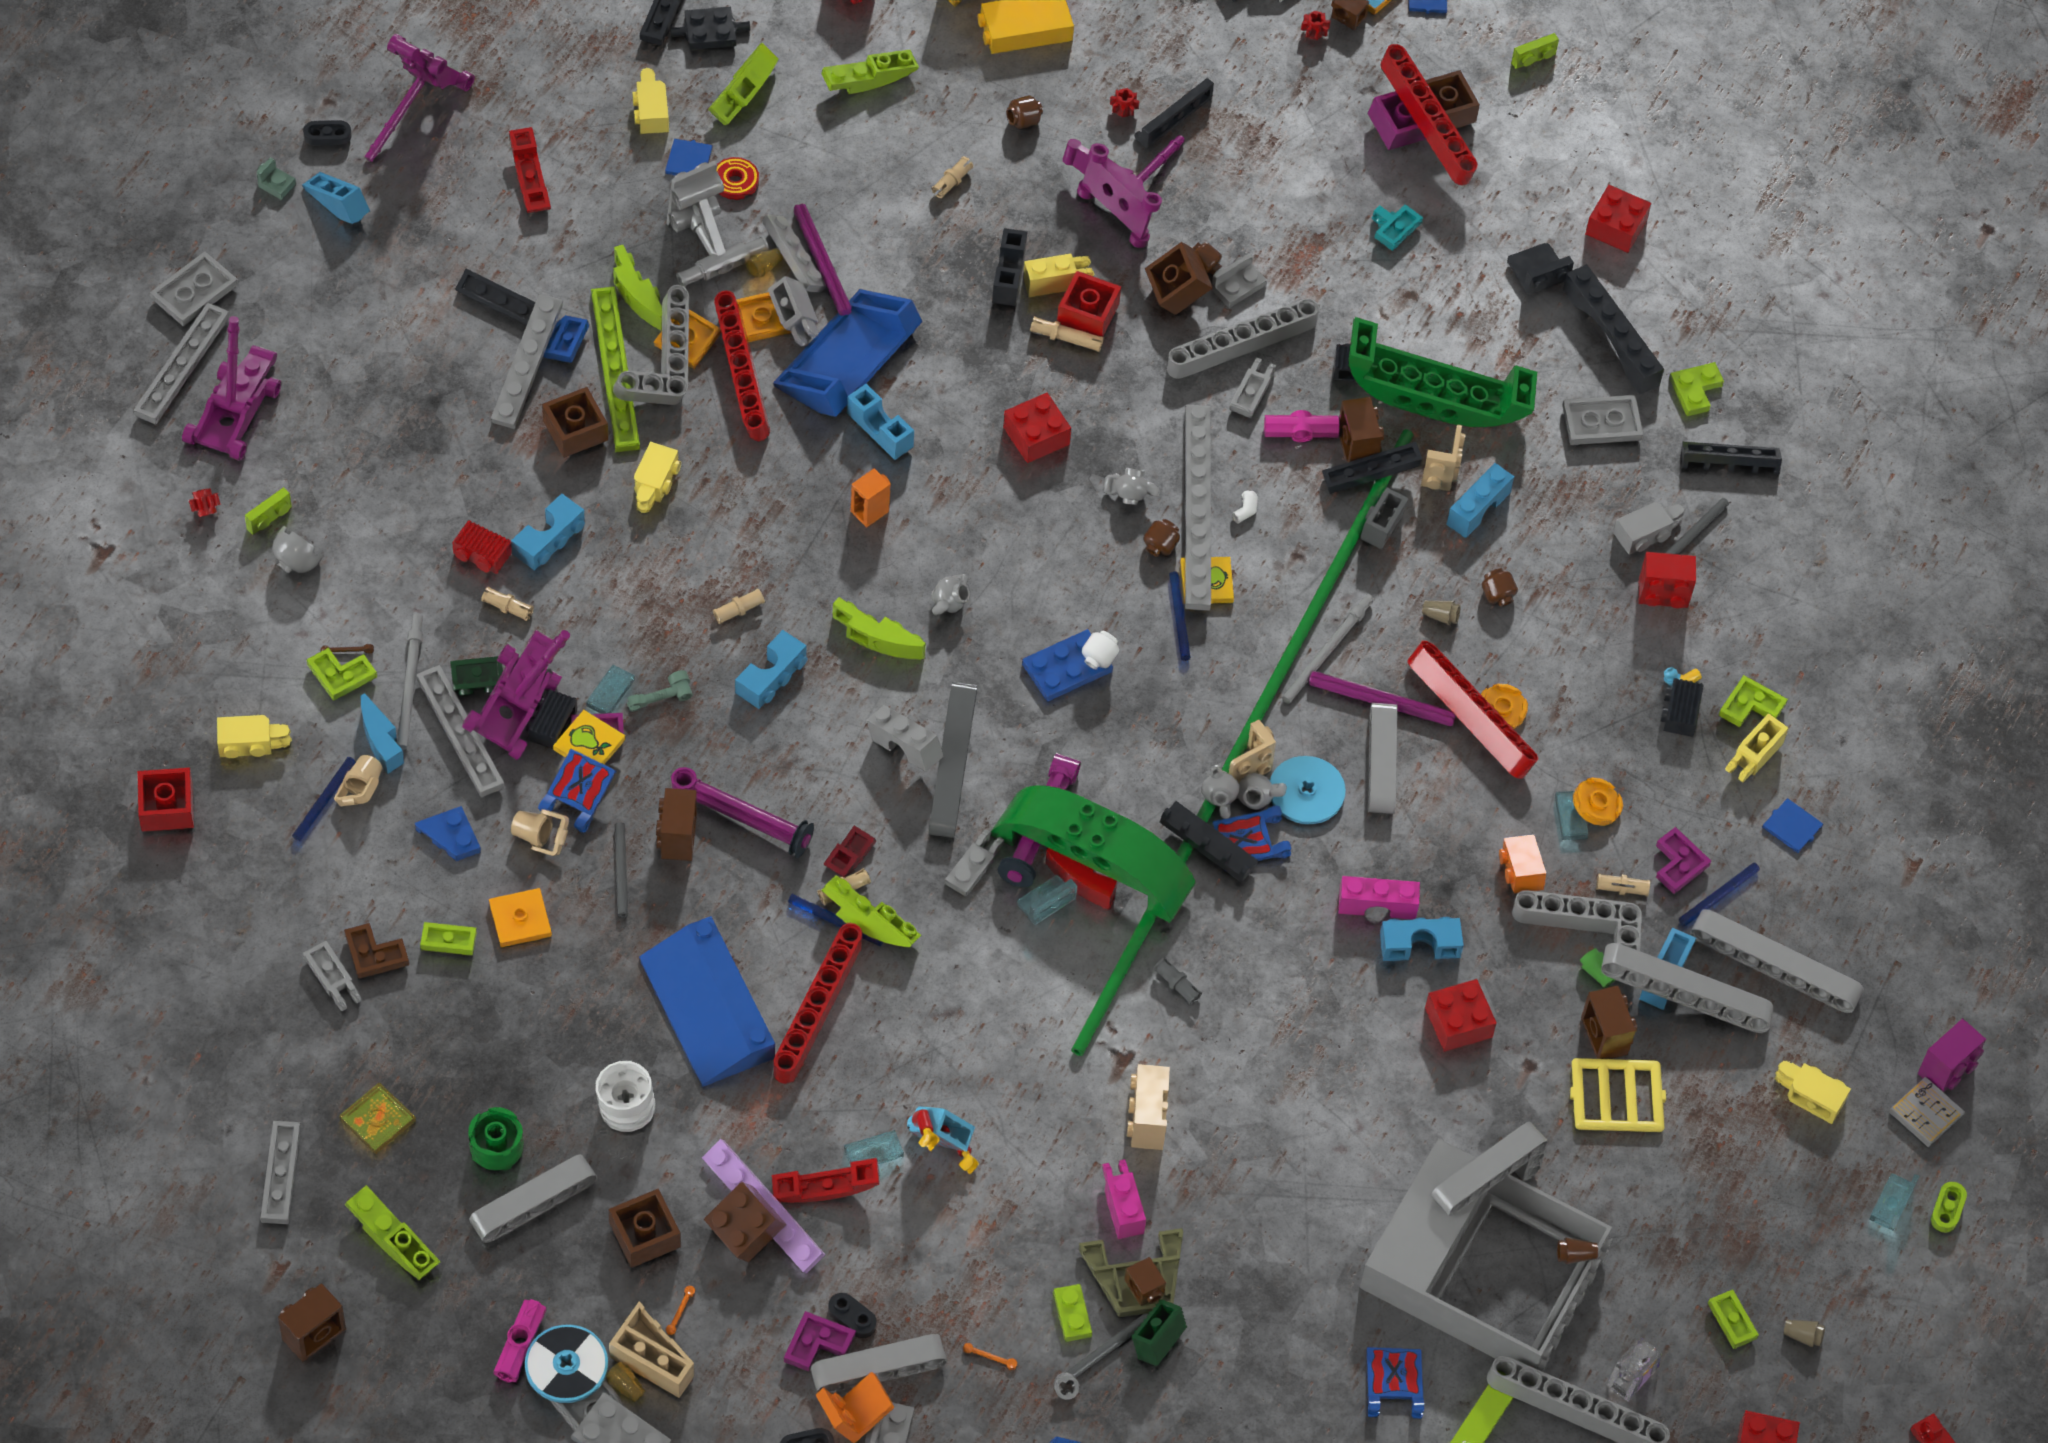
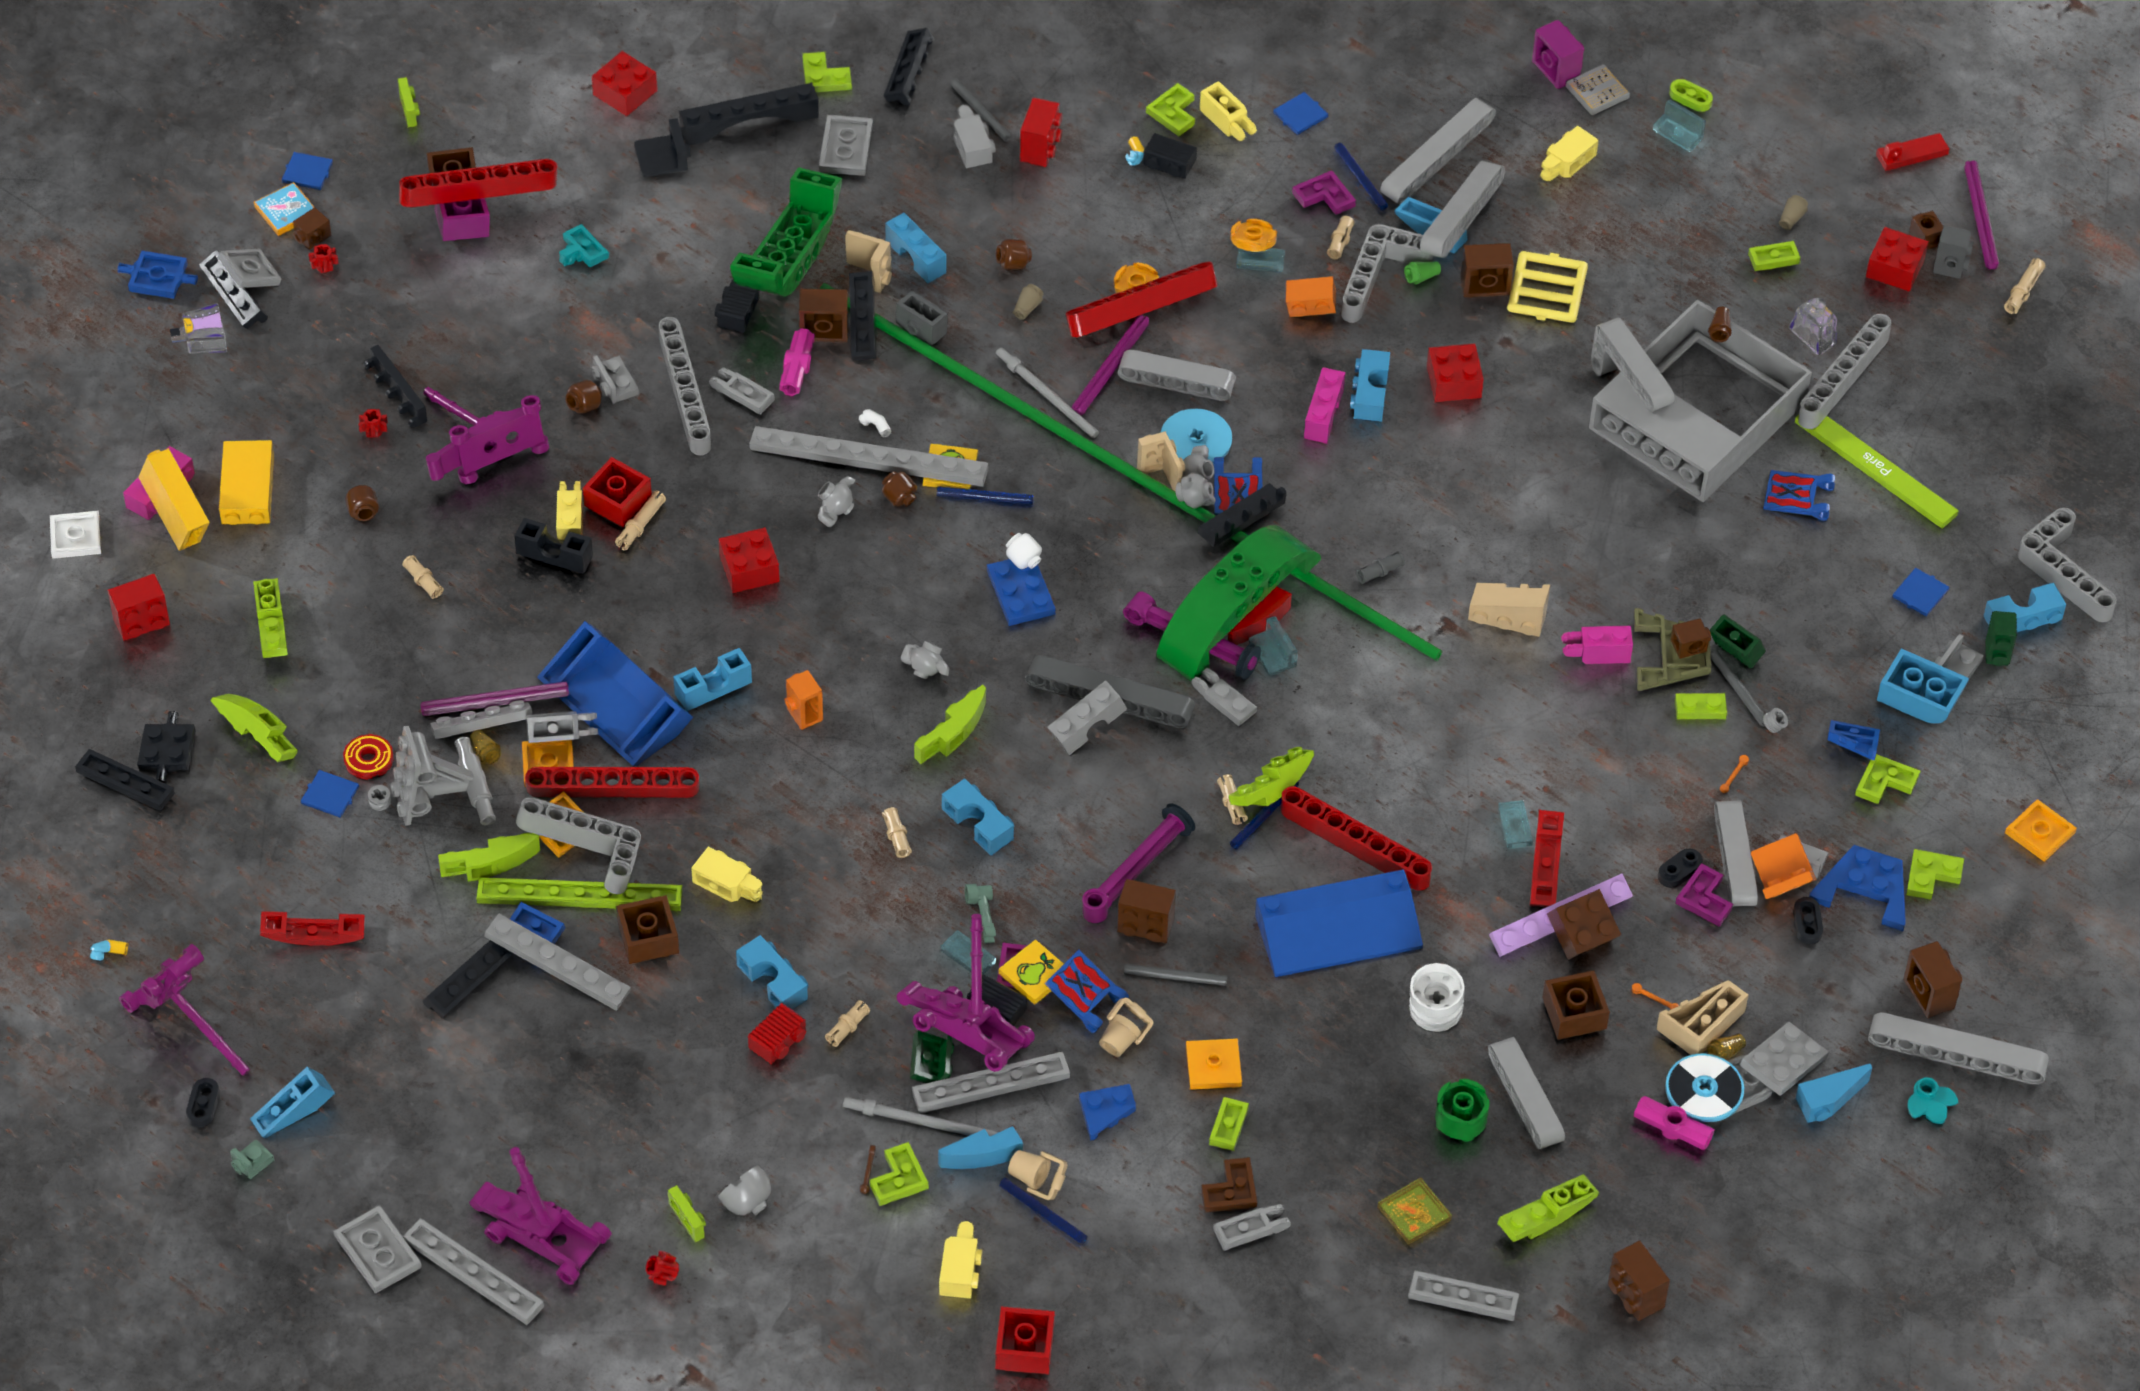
camera: 75 degrees left, 5 degrees down
light yellow hinge [632,68,669,134] -> none
dark red slope [824,825,876,878] -> none
torso [907,1106,979,1174] -> none
reddish brown brick [1145,242,1213,315] -> none
none -> arm [90,939,129,961]

